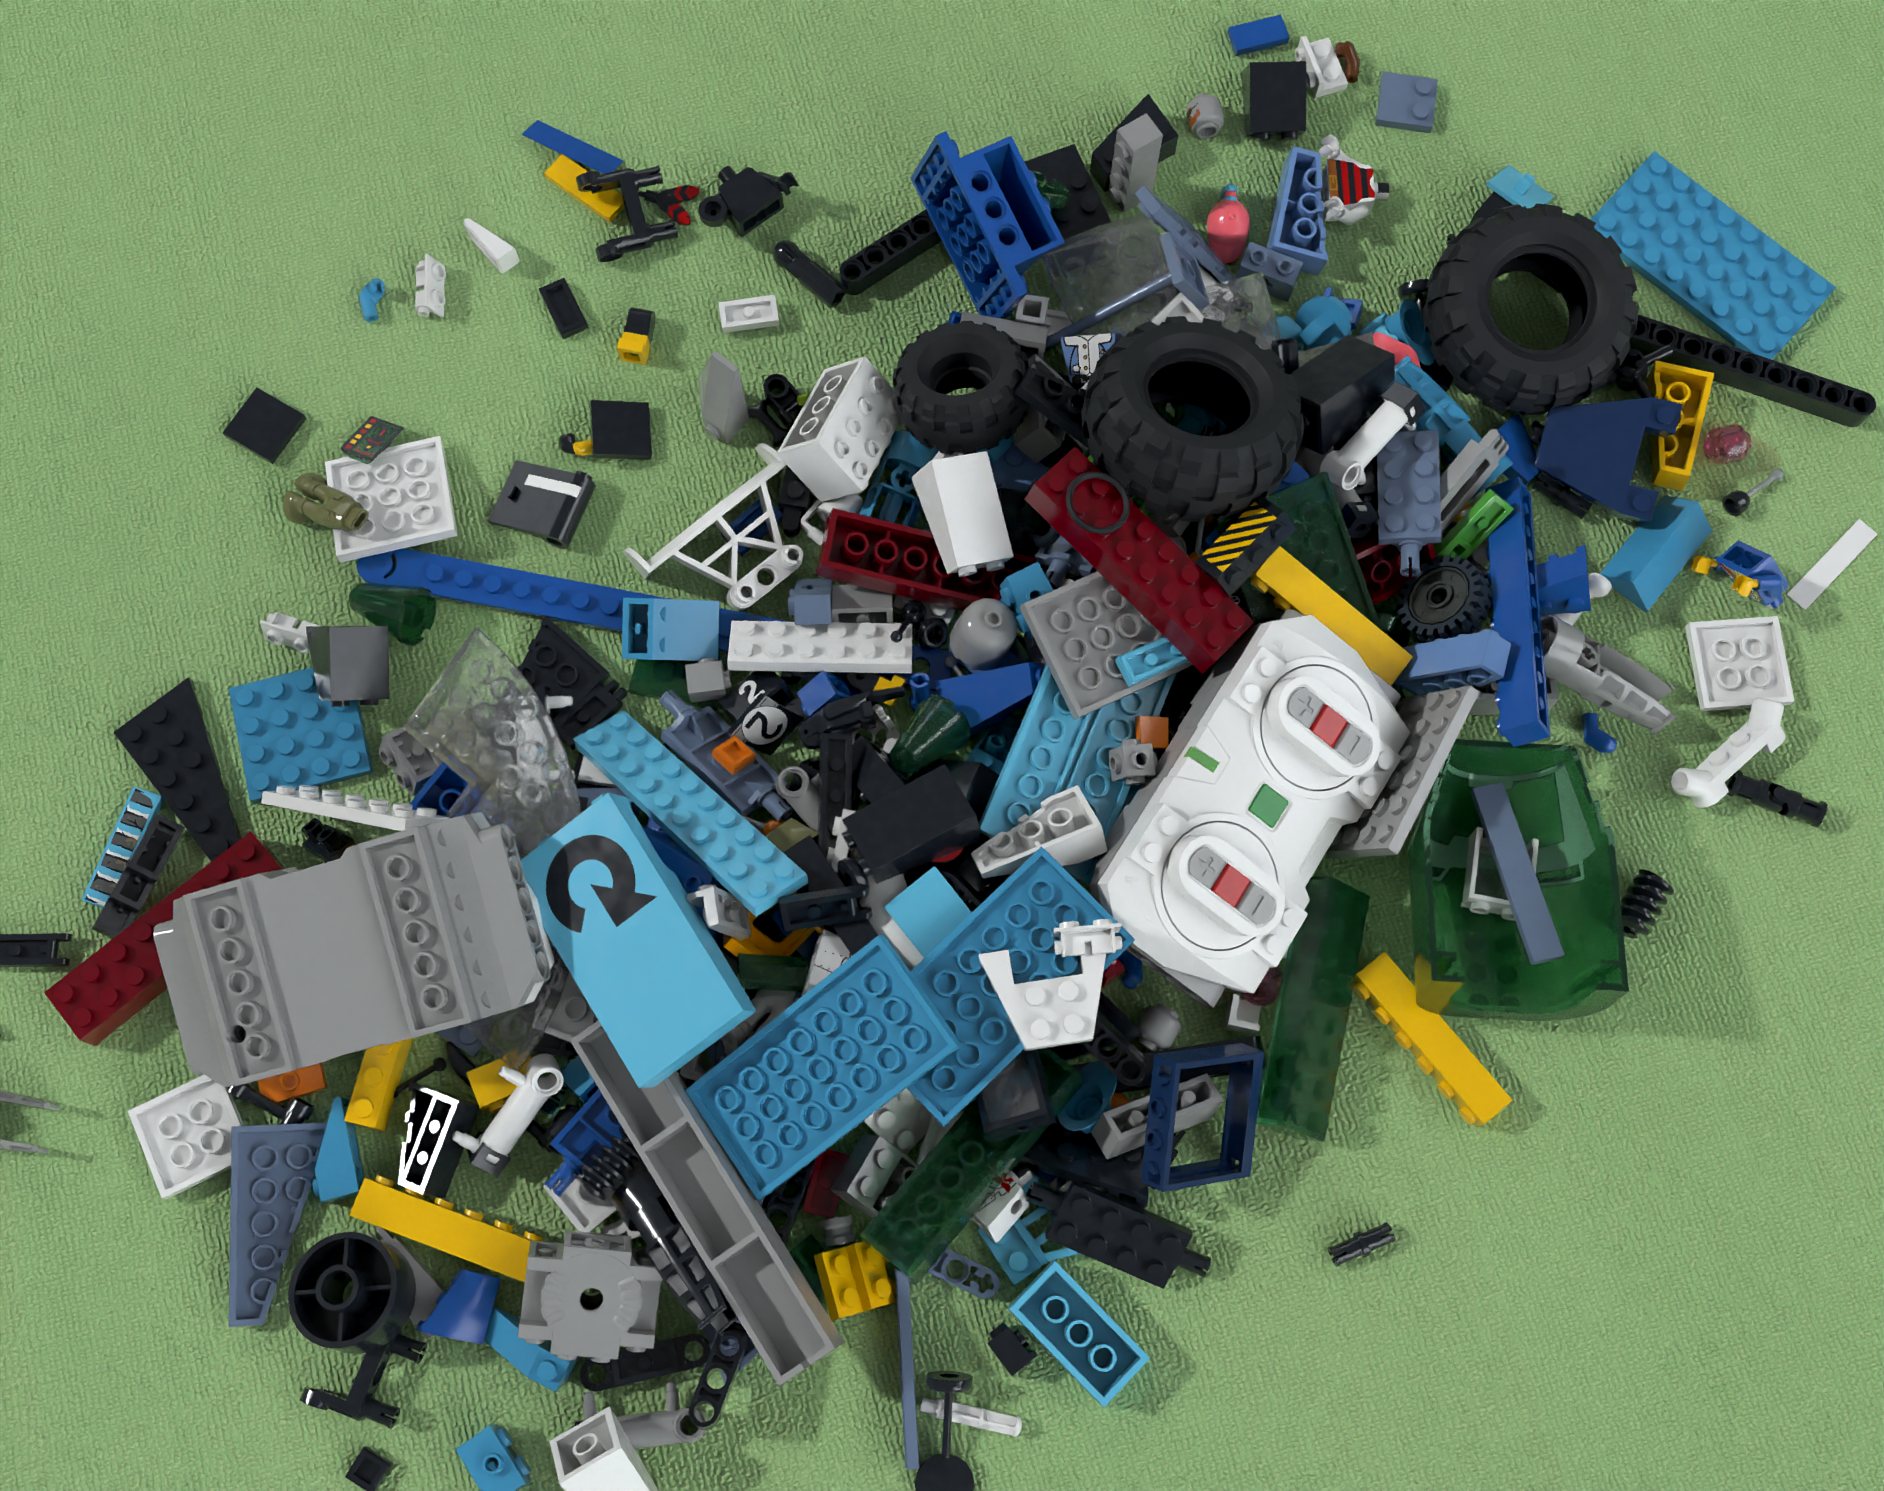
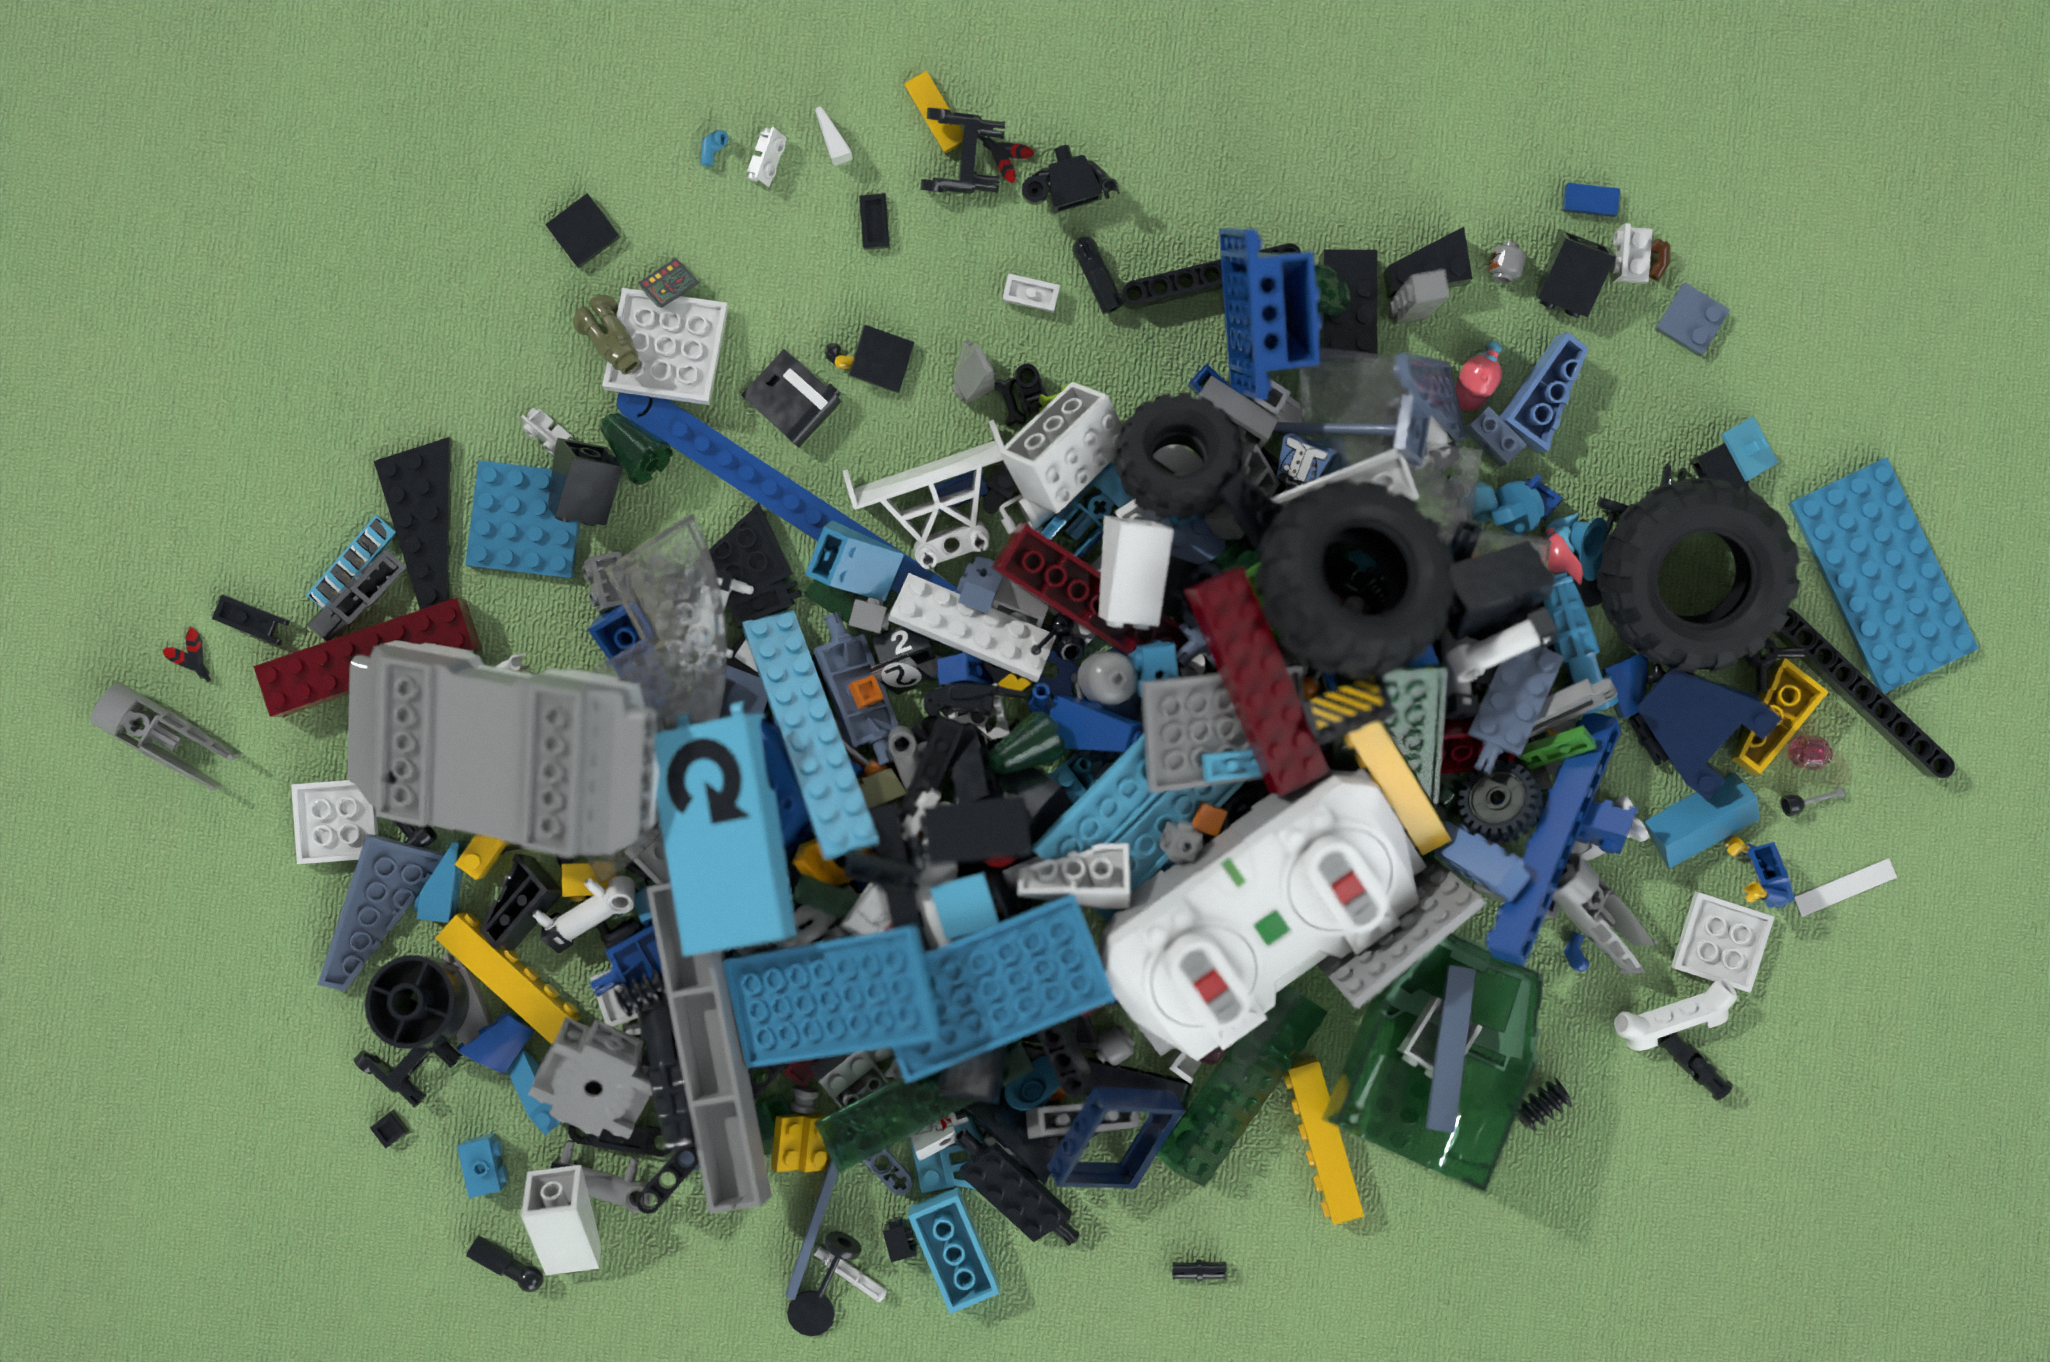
camera: 20 degrees right, 15 degrees up
white plate [262,785,449,831] -> none
black hips [301,818,357,863] -> none
blue sticker [521,120,623,174] -> none
leg [617,307,655,365] -> none
light grey bracket [686,884,751,940] -> none
white wing [978,942,1106,1051] -> none
white hinge [1052,919,1122,957] -> none
black tyre [1066,472,1130,534] -> none
torso [1319,135,1389,225] -> none

